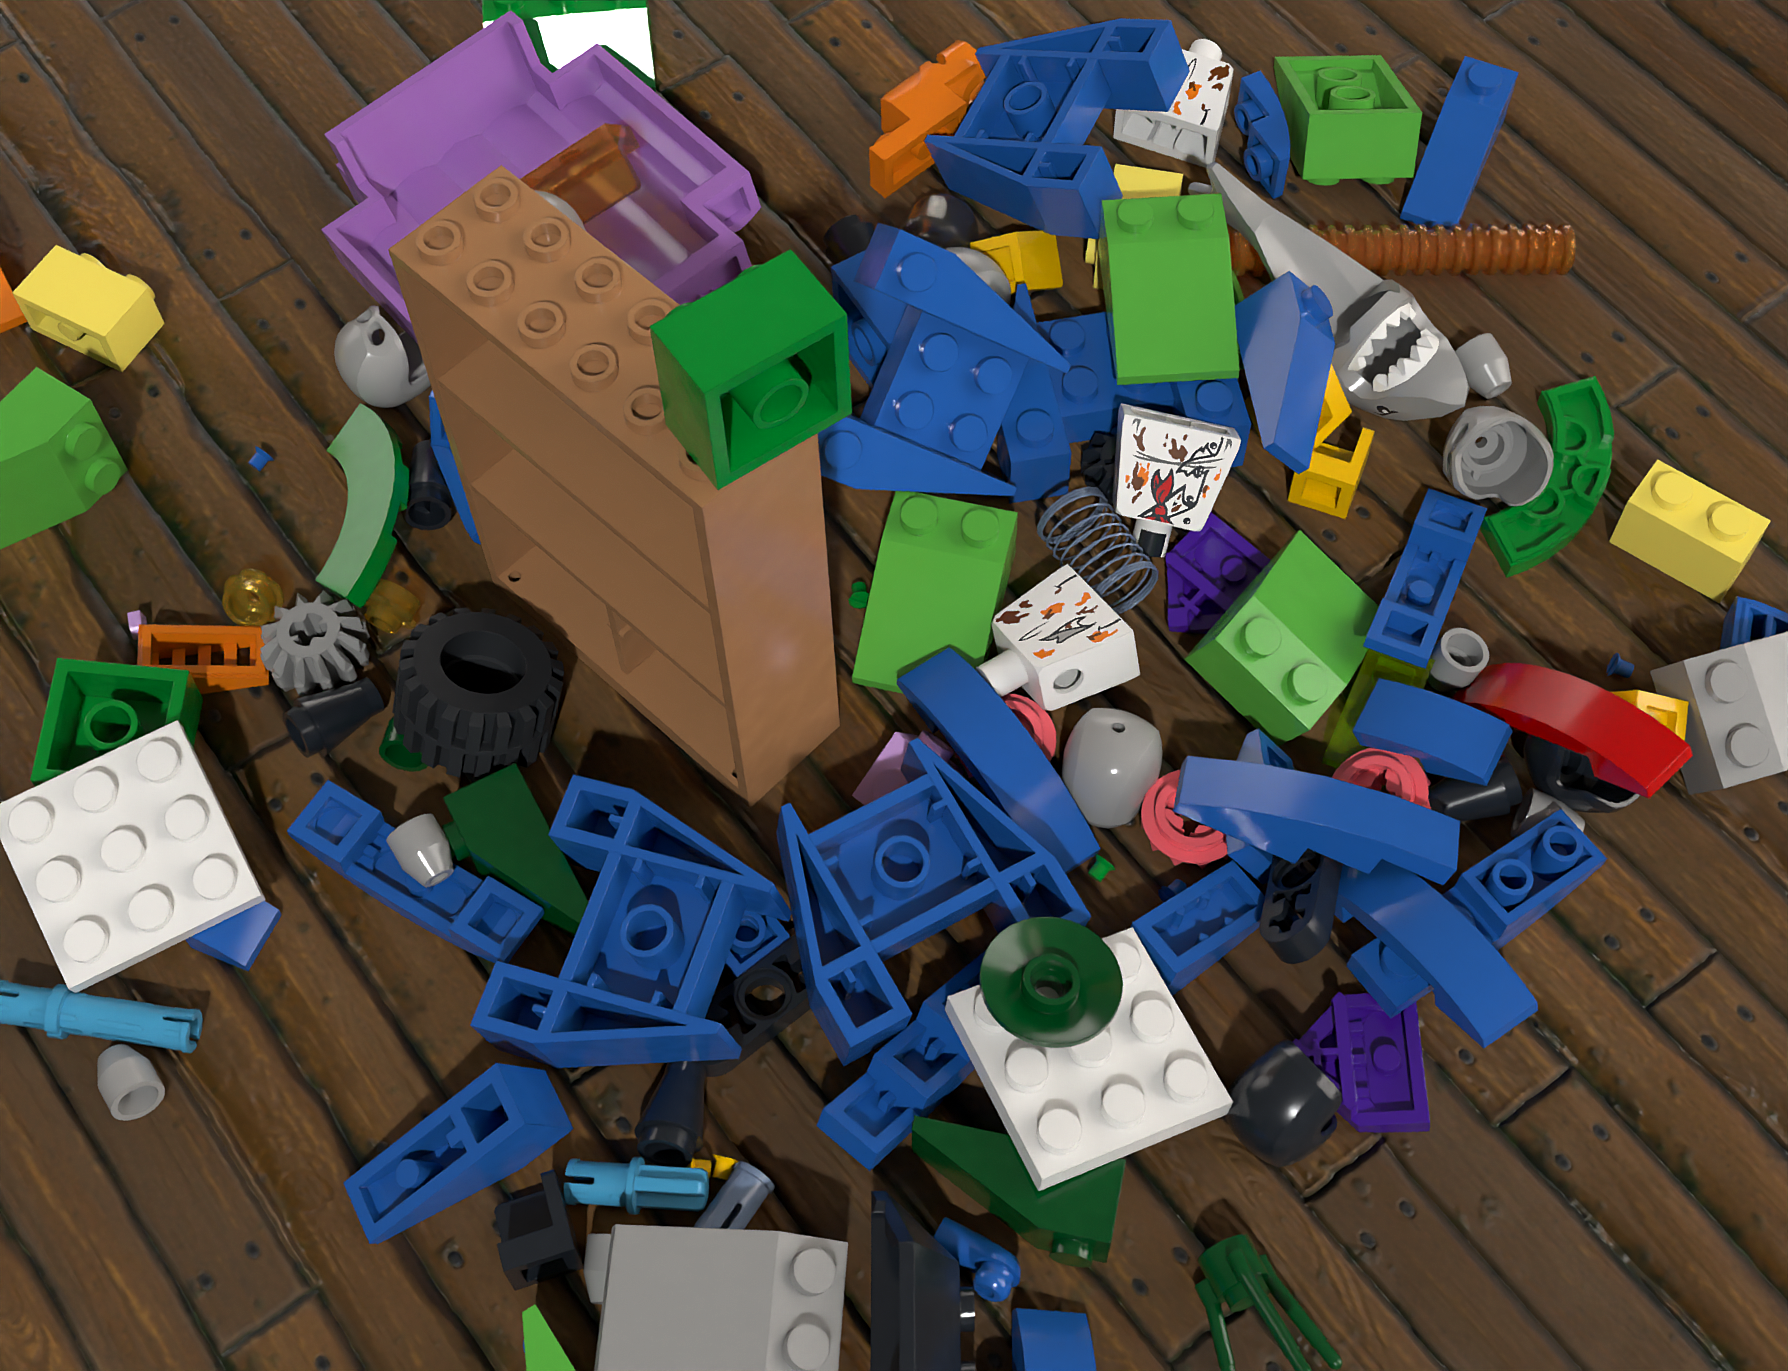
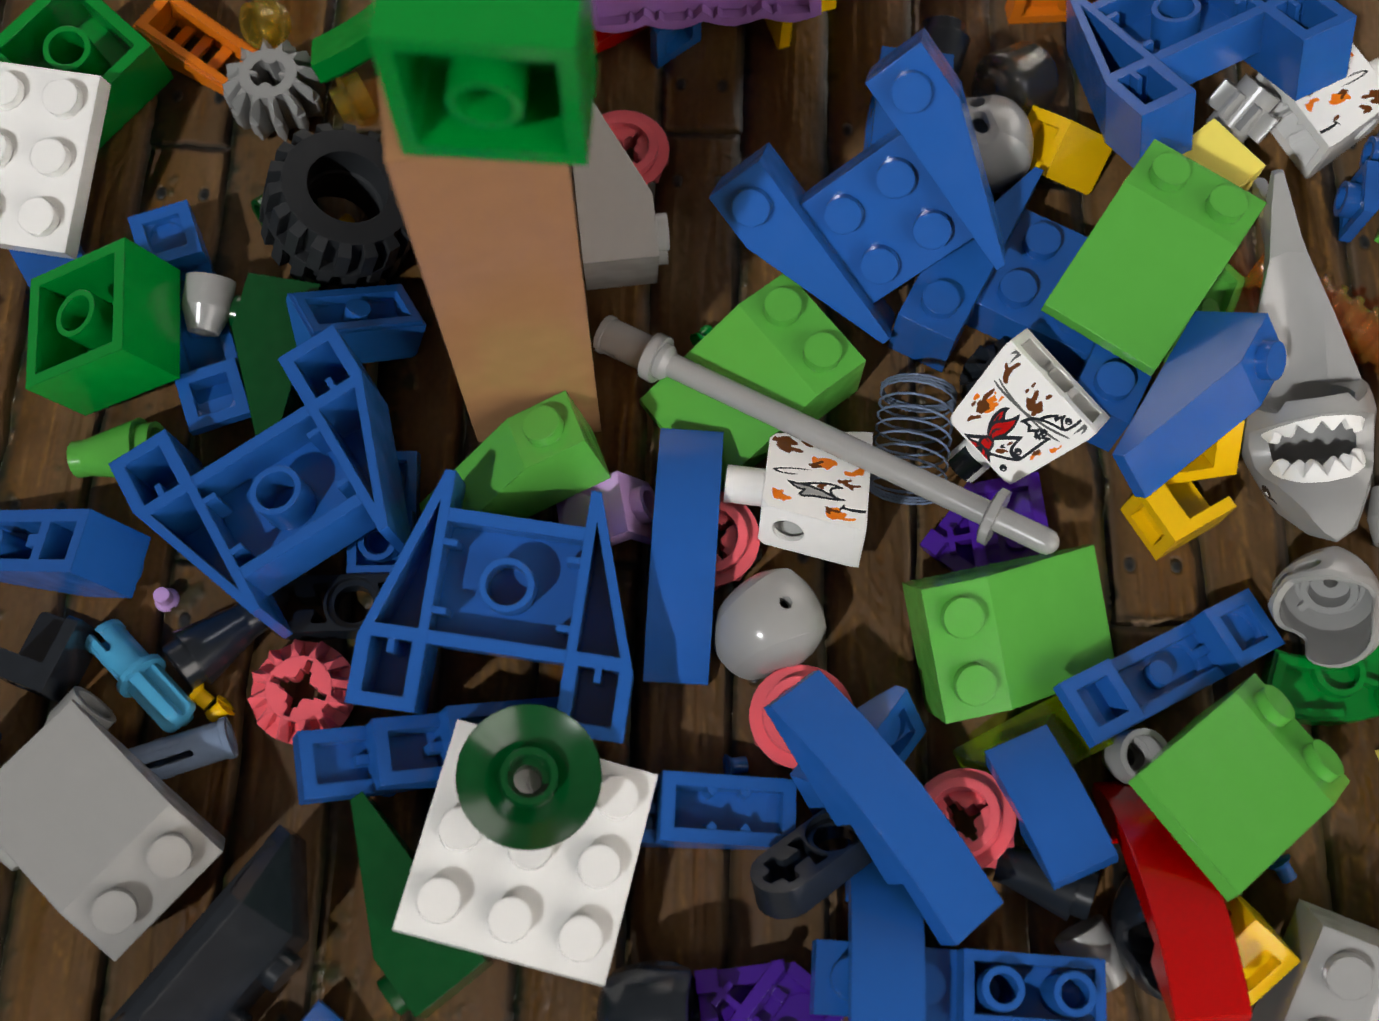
camera: 35 degrees right, 10 degrees up
black cone [282,677,384,758] -> none
blue arm [934,1217,1021,1302] -> none
green piece [1087,854,1116,883] -> none
none -> green brick [25,237,180,416]
none -> bright green cone [66,418,164,478]
none -> lavender piece [153,587,180,612]
none -> coral gear [247,639,354,745]
none -> blue slope [286,284,426,363]
none -> bright green slope [419,390,611,518]
none -> light grey bar [593,315,1060,555]
none -> bright green slope [1128,673,1350,902]
none -> light grey gear [1205,73,1280,144]

